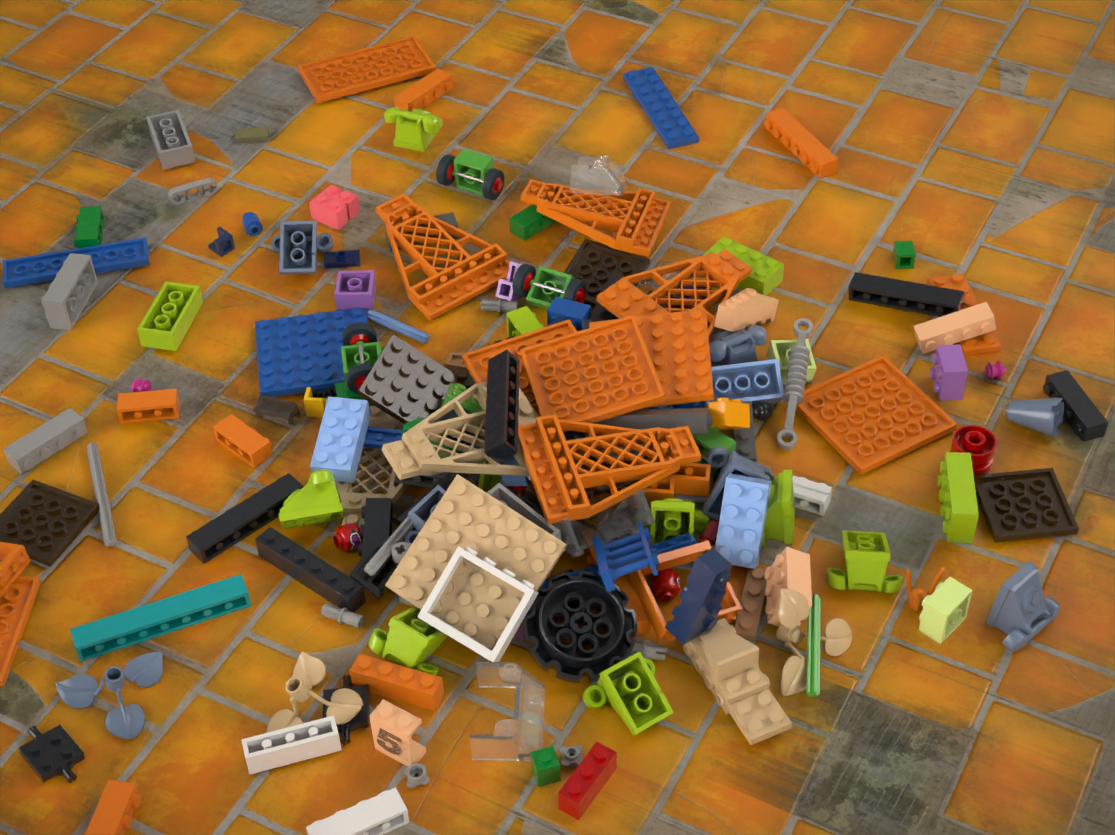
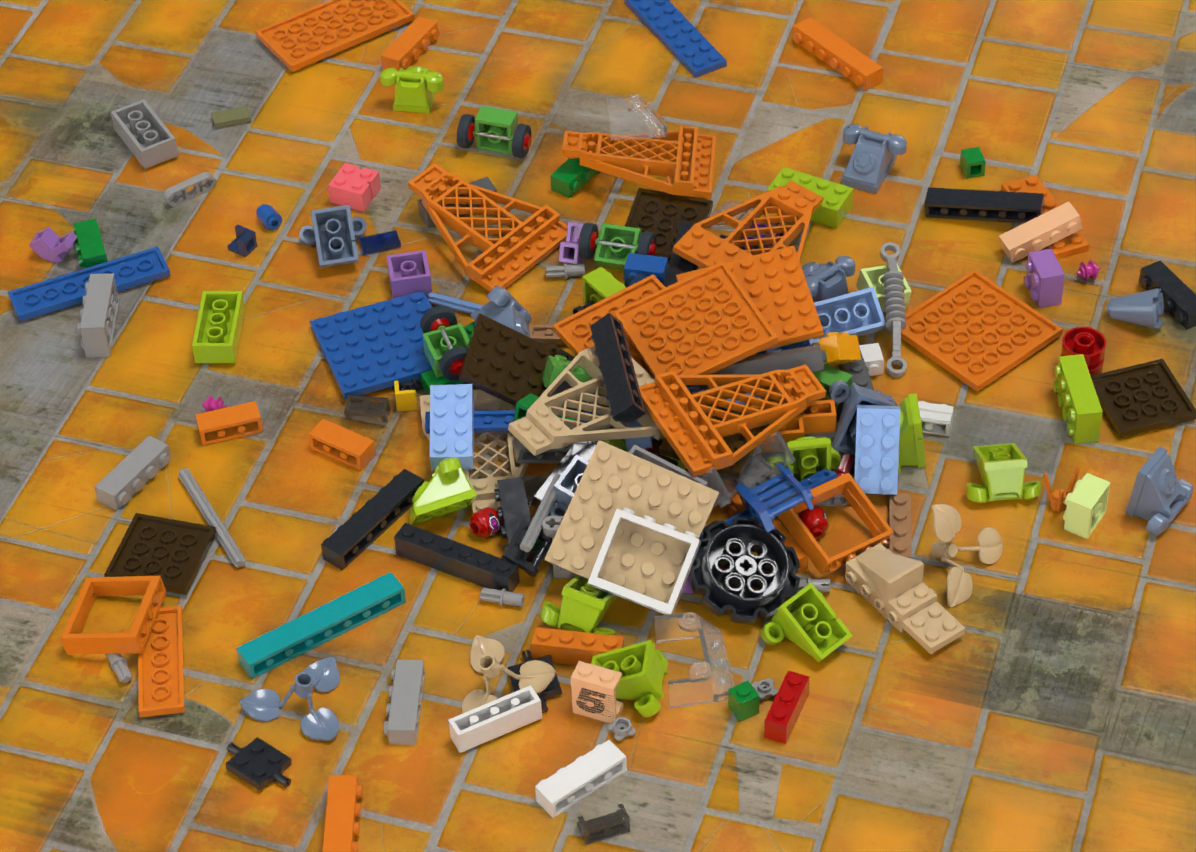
camera: 10 degrees left, 0 degrees up
dark blue wedge [665,548,732,645] -> none
light nougat wedge [714,288,779,332] -> none
black plate [752,401,772,421] -> none
light nougat brick [764,547,812,627] -> none
bright green axle [806,594,821,697] -> none
none -> medium lavender brick [29,227,77,262]
none -> light grey brick [384,659,425,745]
none -> sand blue piece [470,286,532,337]
none -> lime piece [591,640,668,717]
none -> sand blue piece [841,124,907,194]
none -> white brick [859,343,884,376]

